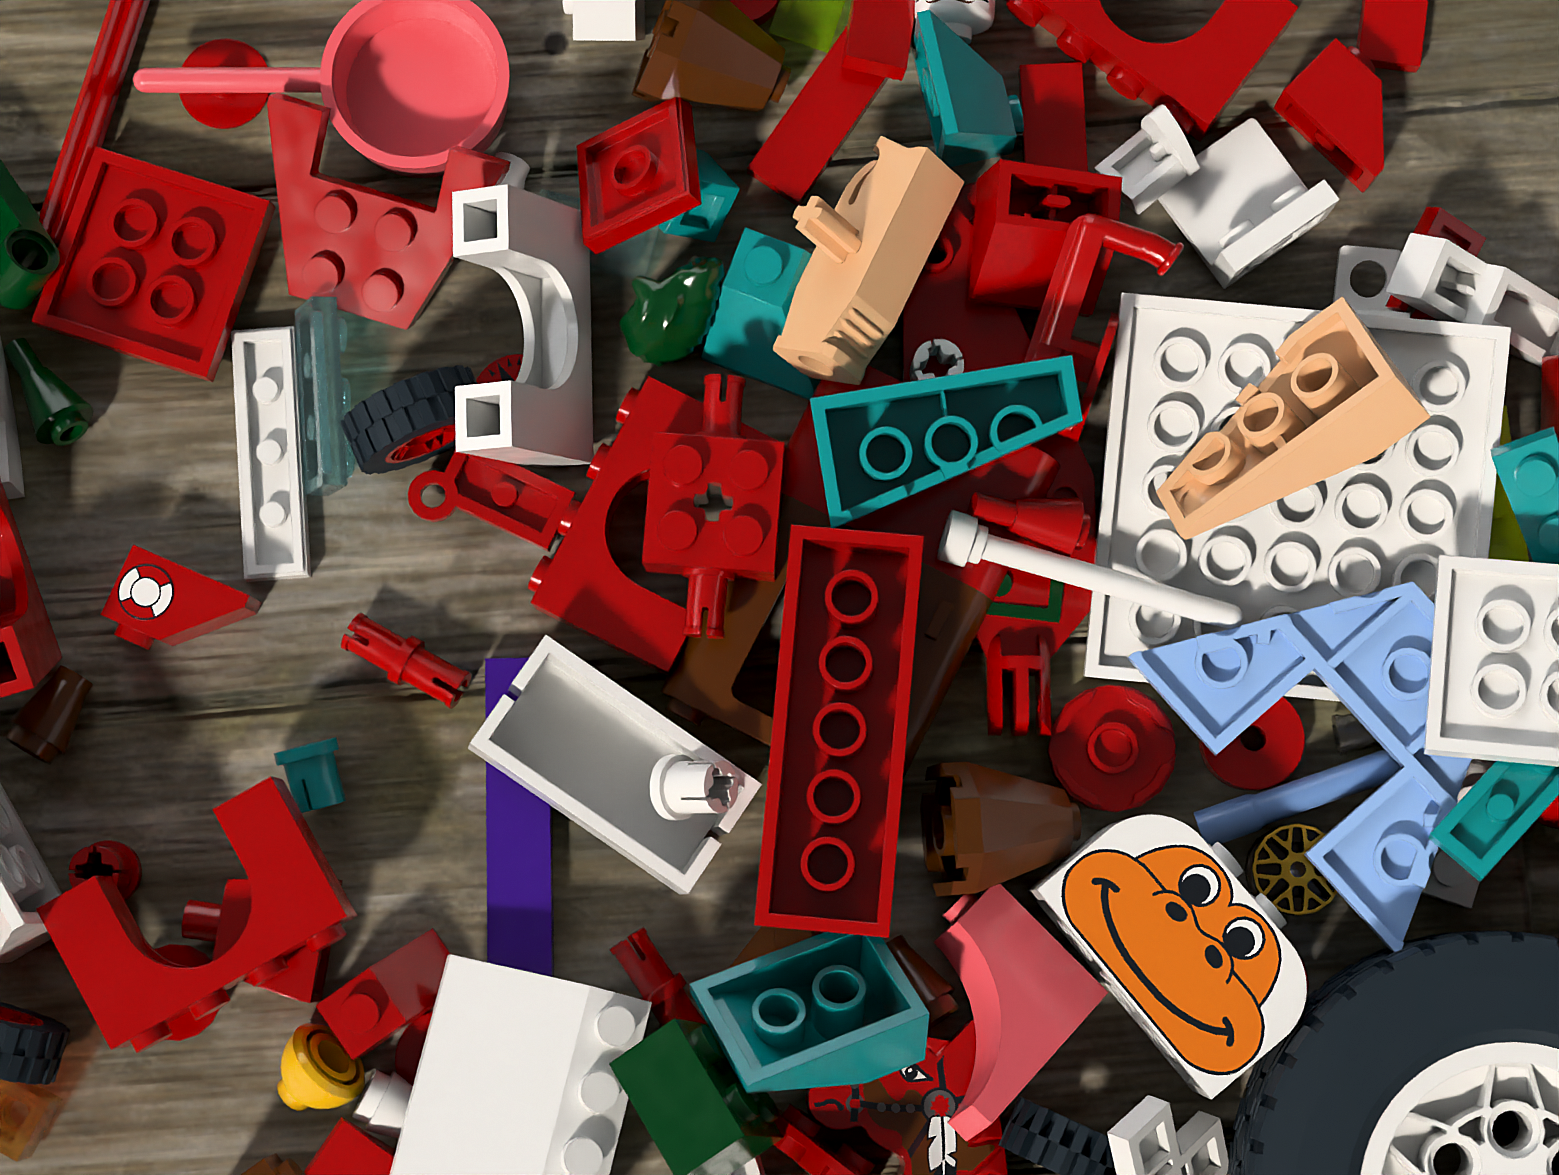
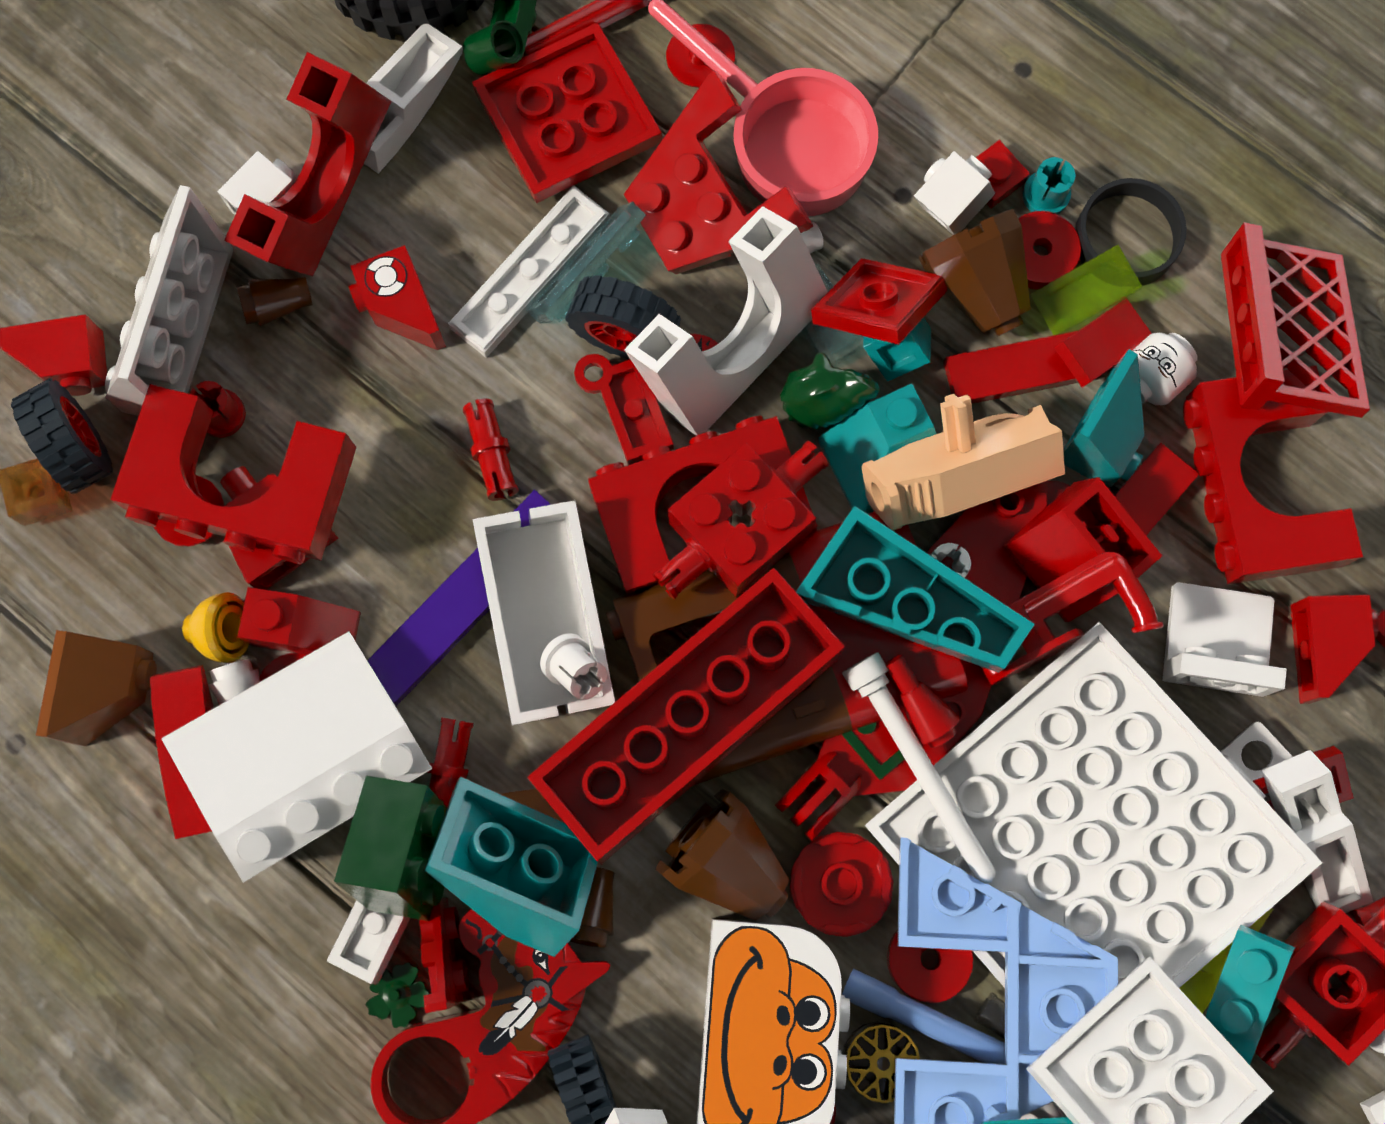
camera: 40 degrees right, 5 degrees down
dark green cone [4,338,94,446] -> none
teal bush [273,737,346,813] -> none
coral arch [934,884,1108,1141] -> none
white tile [1094,104,1200,215] -> none
light nougat wedge [1156,296,1431,540] -> none

